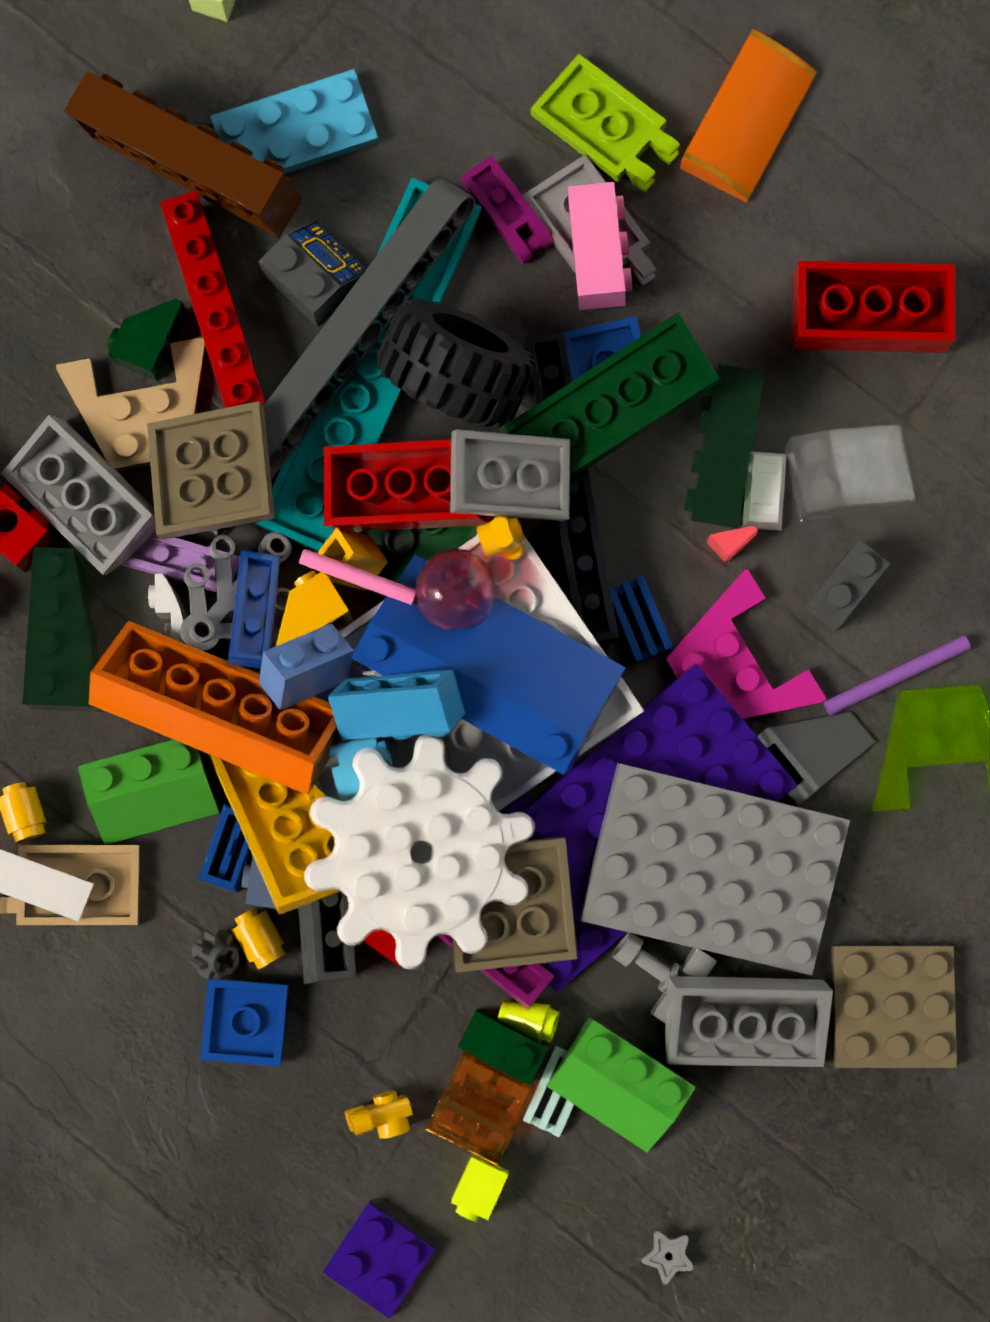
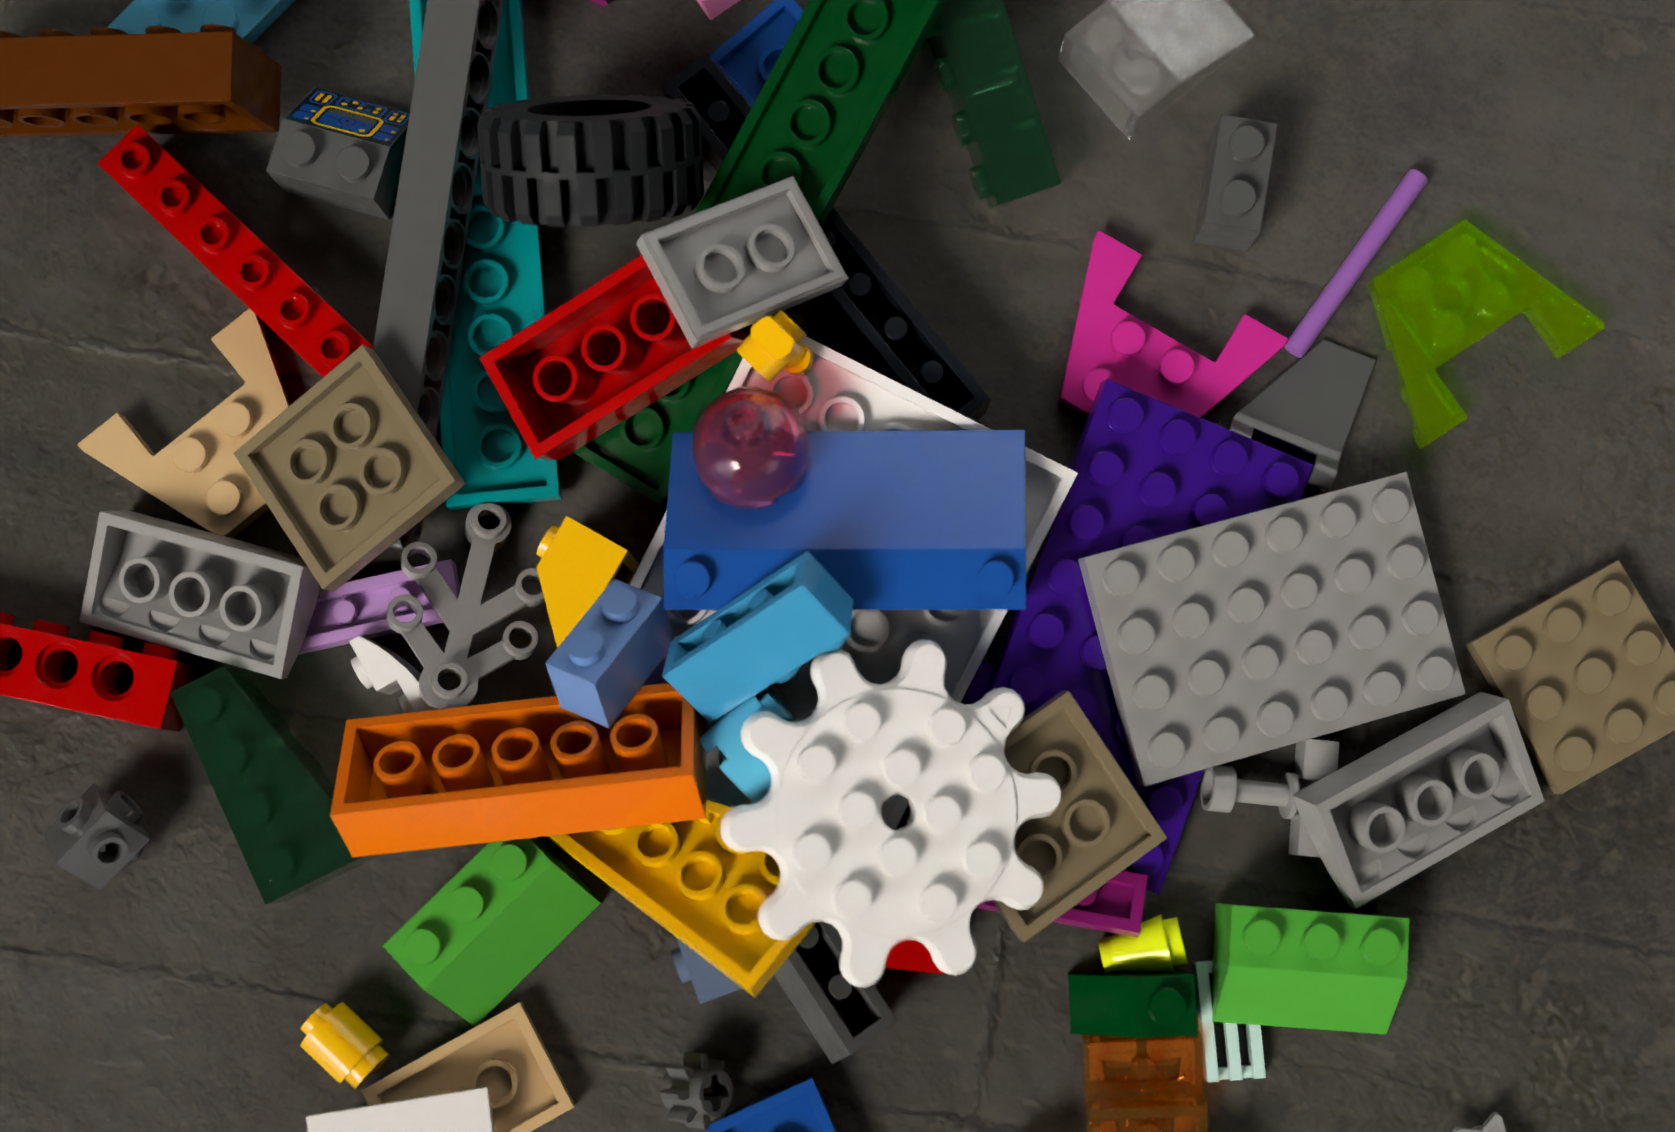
camera: 25 degrees left, 0 degrees up
dark green slope [107,299,188,381] -> none
blue tile [198,804,251,892] -> none
blue tile [228,550,280,668] -> none
yellow brick [231,907,286,970] -> none
bright pink bar [299,549,418,605] -> none
yellow brick [318,527,388,591] -> none
blue tile [610,576,673,663] -> none
coral slope [706,526,758,563] -> none
white tile [742,451,787,531] -> none

